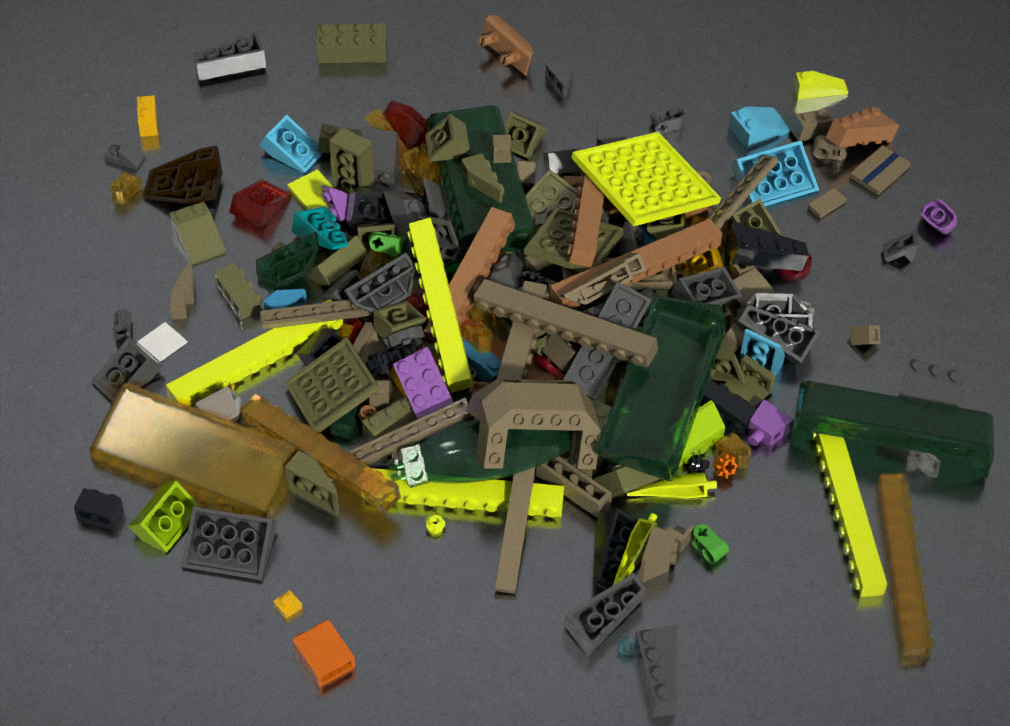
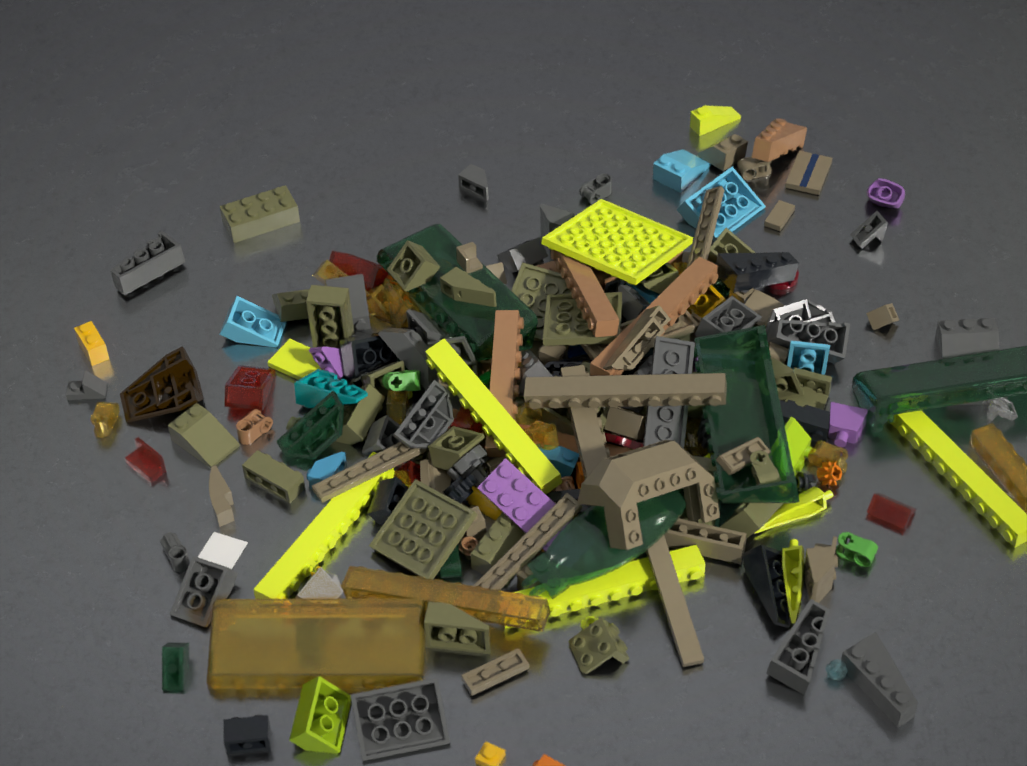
camera: 20 degrees left, 5 degrees down
medium nougat piece [478,15,533,76] -> none
olive slope [501,112,548,158] -> none
none -> clear red panel [125,437,166,483]
none -> clear green slope [162,642,189,690]
none -> medium nougat piece [236,409,273,445]
none -> dark tan plate [461,648,529,696]
none -> olive bracket [569,617,630,674]
none -> dark tan tile [716,437,771,475]
none -> olive piece [750,450,781,491]
none -> clear red panel [867,493,917,529]

